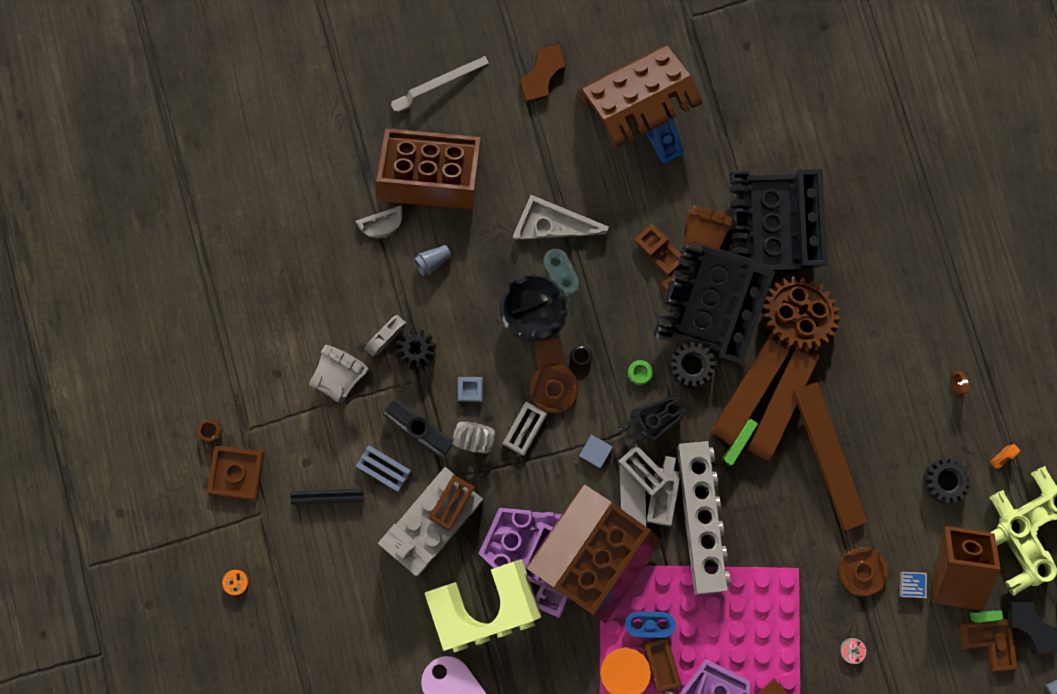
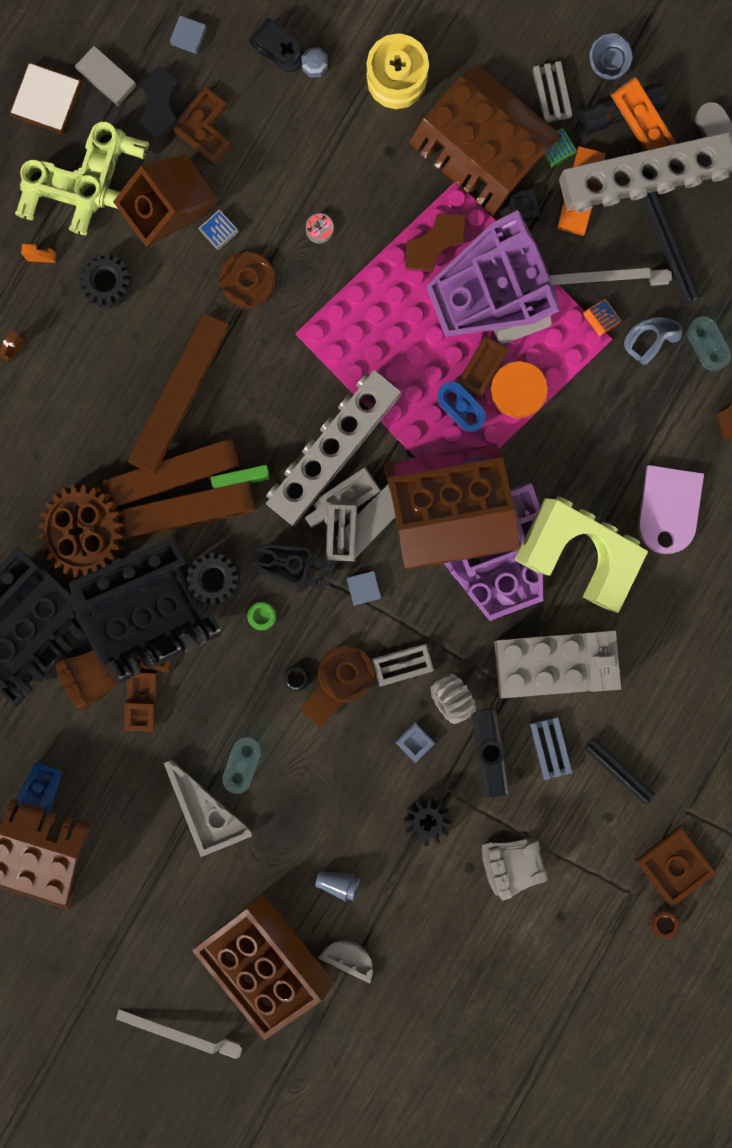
camera: 130 degrees left, 5 degrees up
light grey piece [364,315,406,358] -> none
reddish brown tile [428,475,475,531] -> none
black piece [500,274,568,342] -> none
reddish brown tile [520,44,566,103] -> none
bright green tile [970,610,1003,623] -> none

